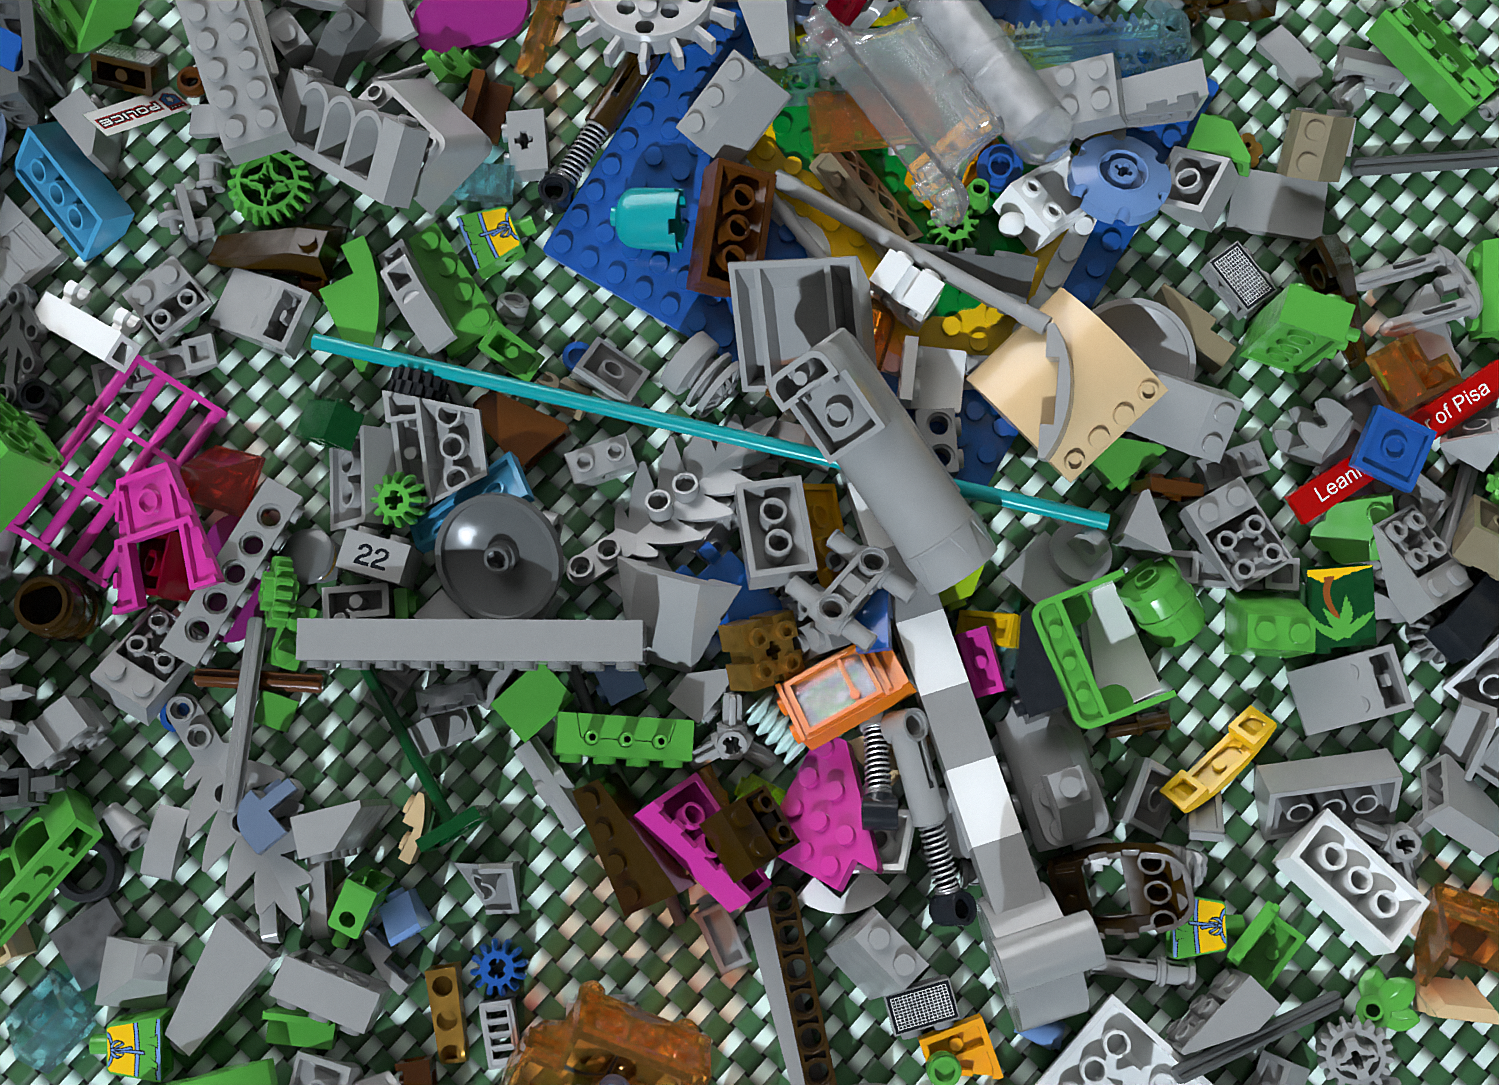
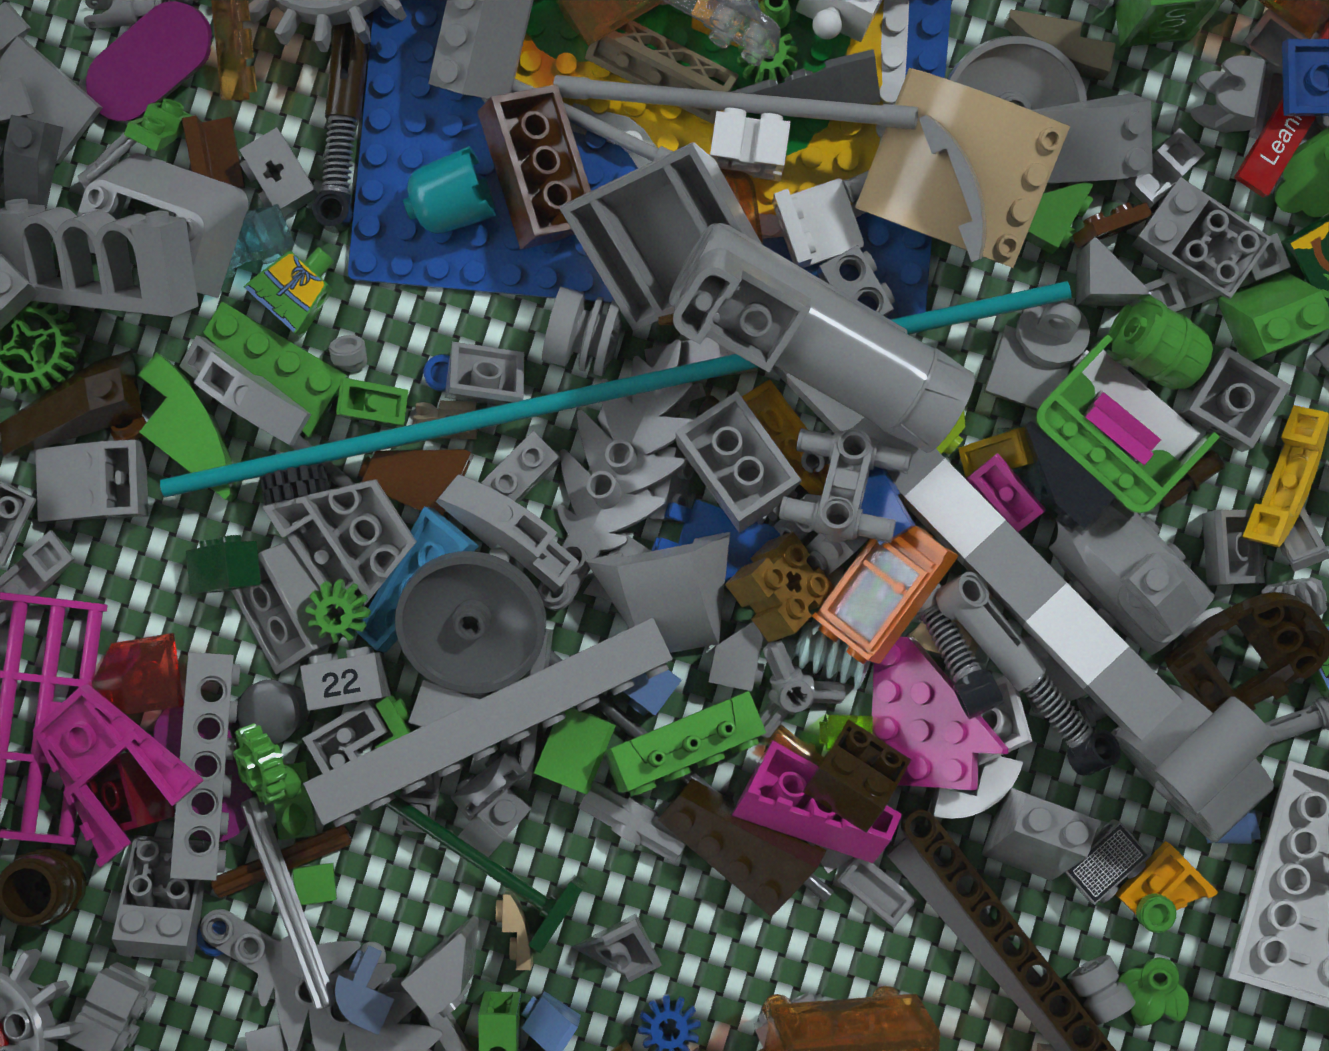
camera: 25 degrees left, 5 degrees up
none -> light grey slope [436,474,579,592]
none -> dark pink slope [1085,390,1161,465]
none -> light grey brick [1179,347,1291,452]

